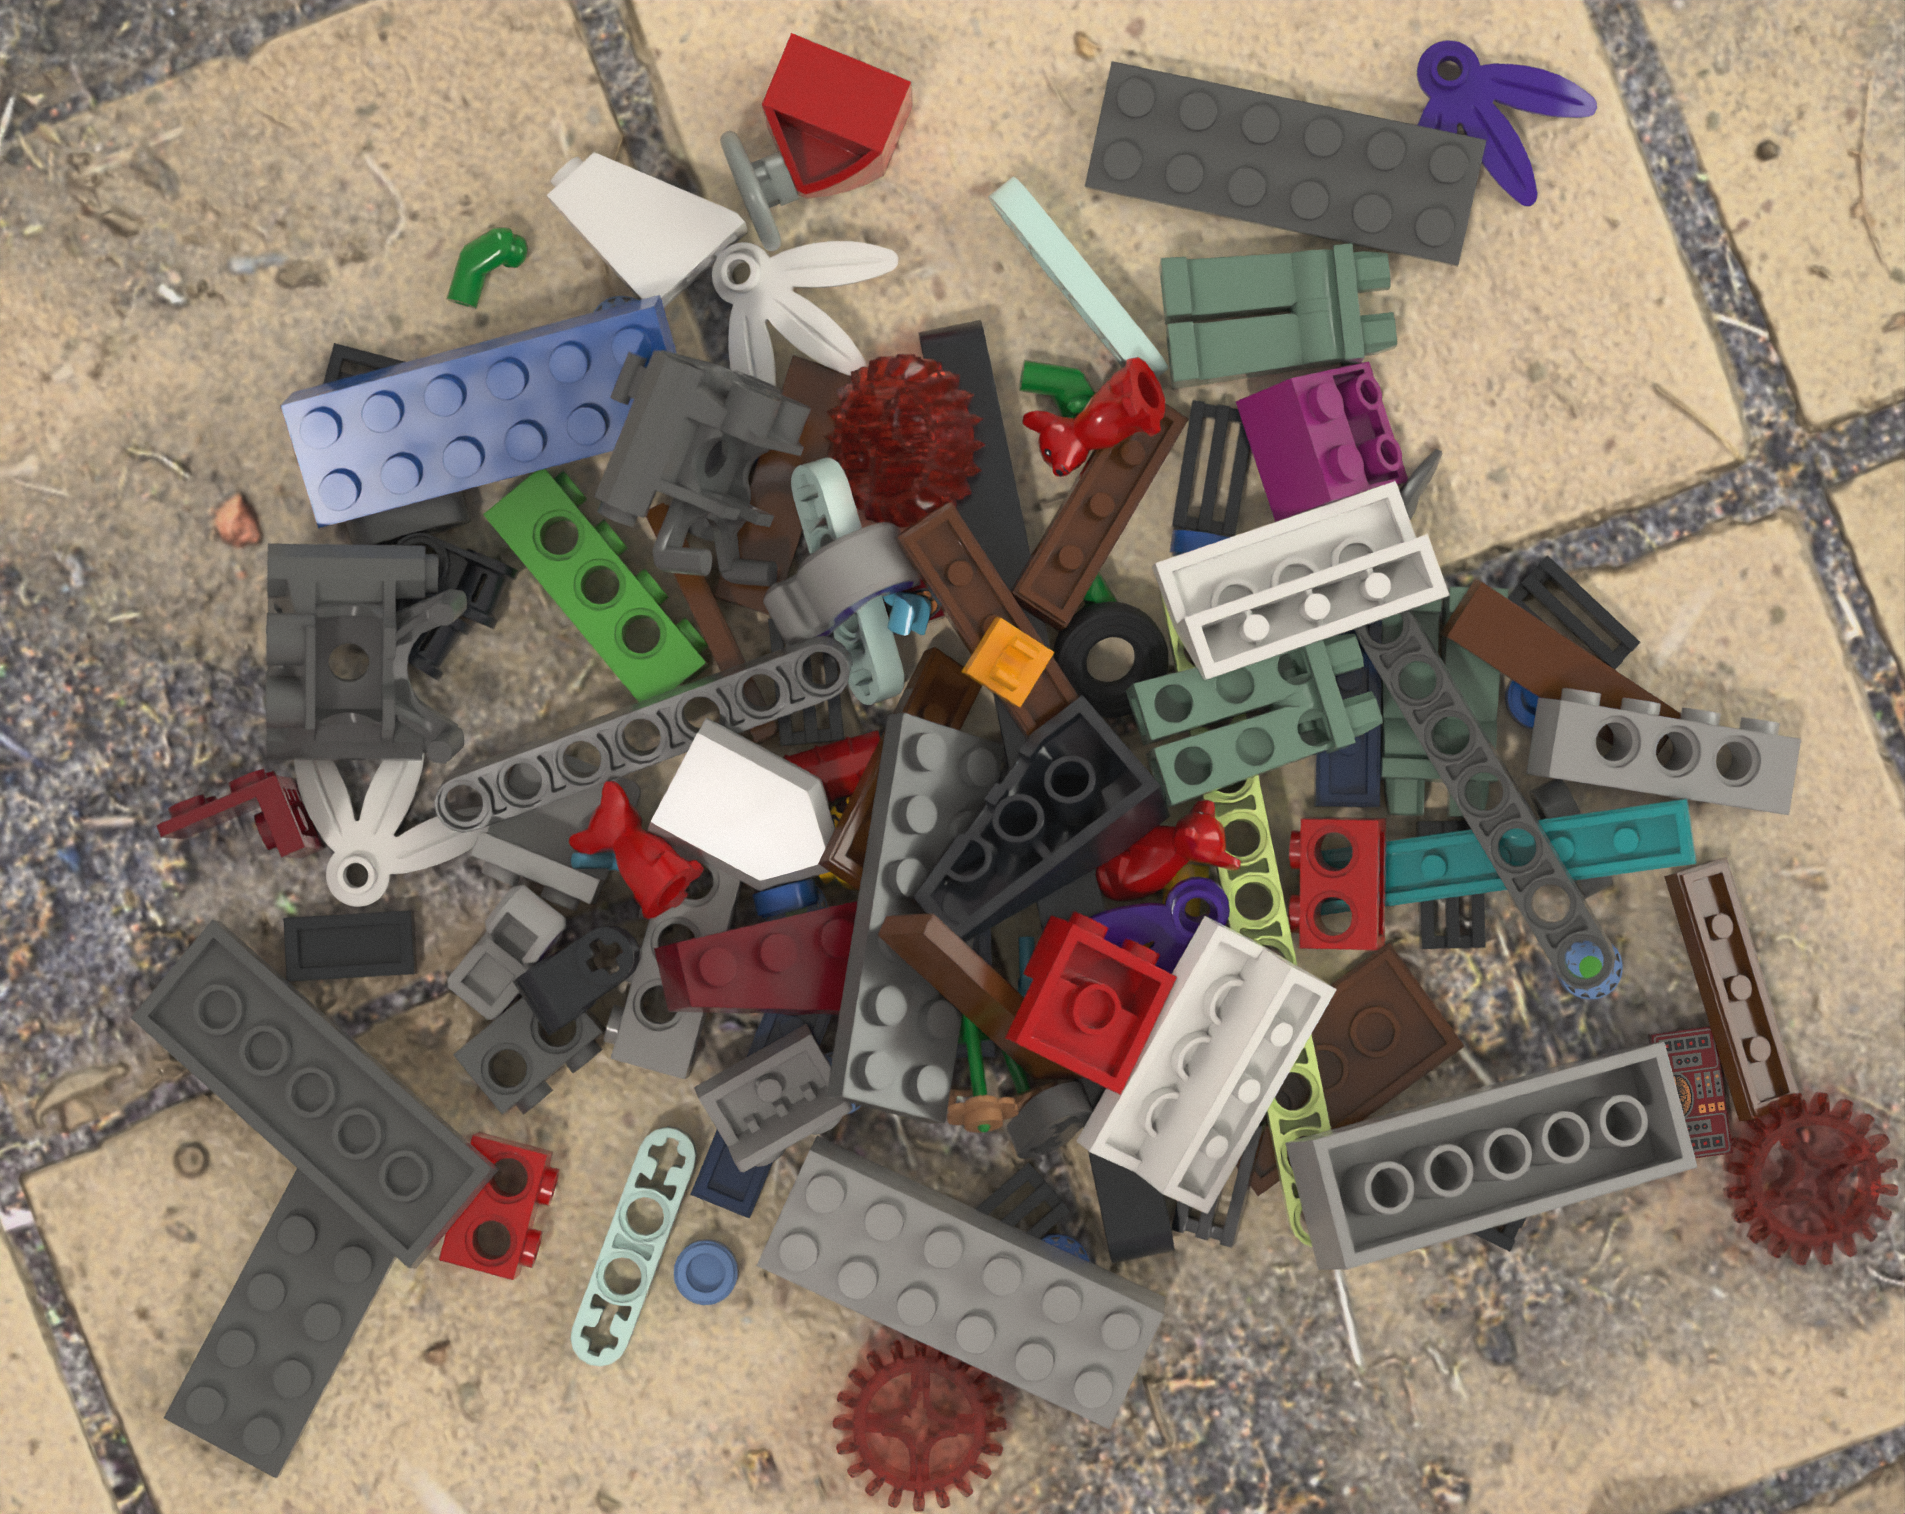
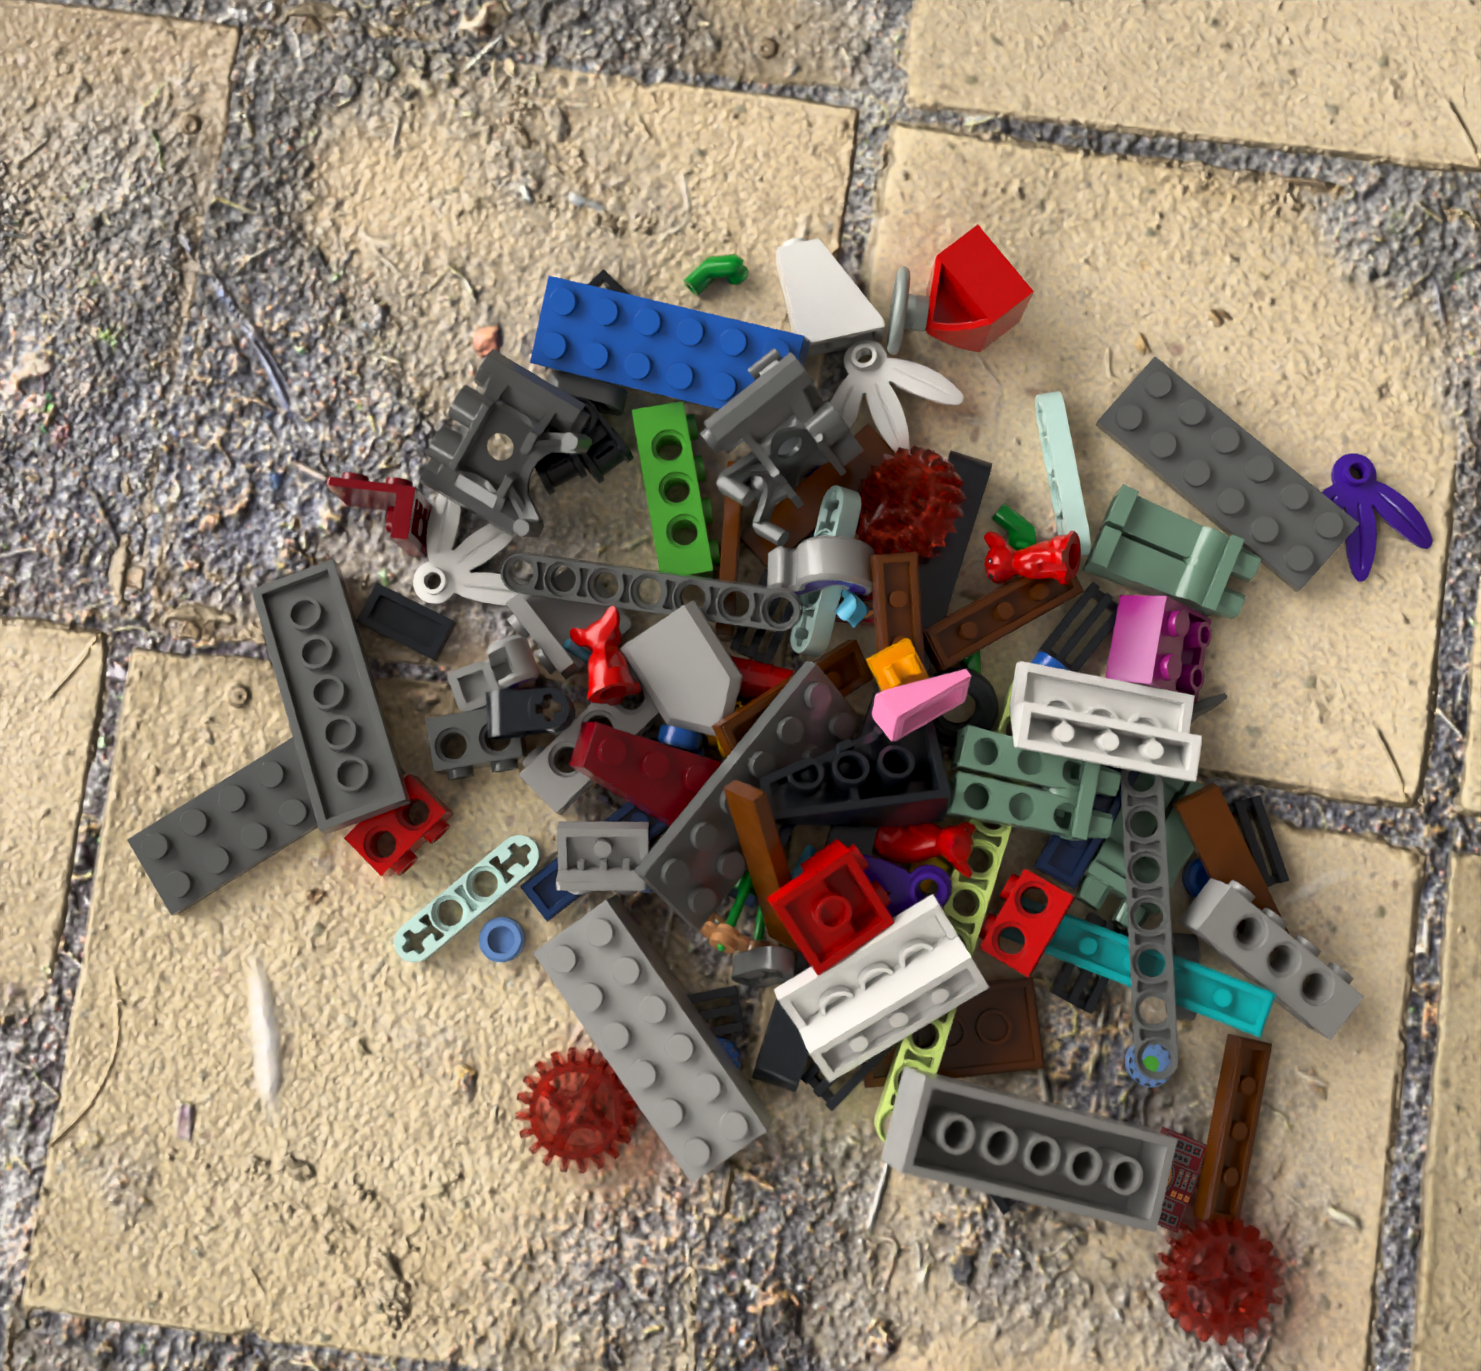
camera: 30 degrees right, 5 degrees down
none -> bright pink slope [872,669,971,742]

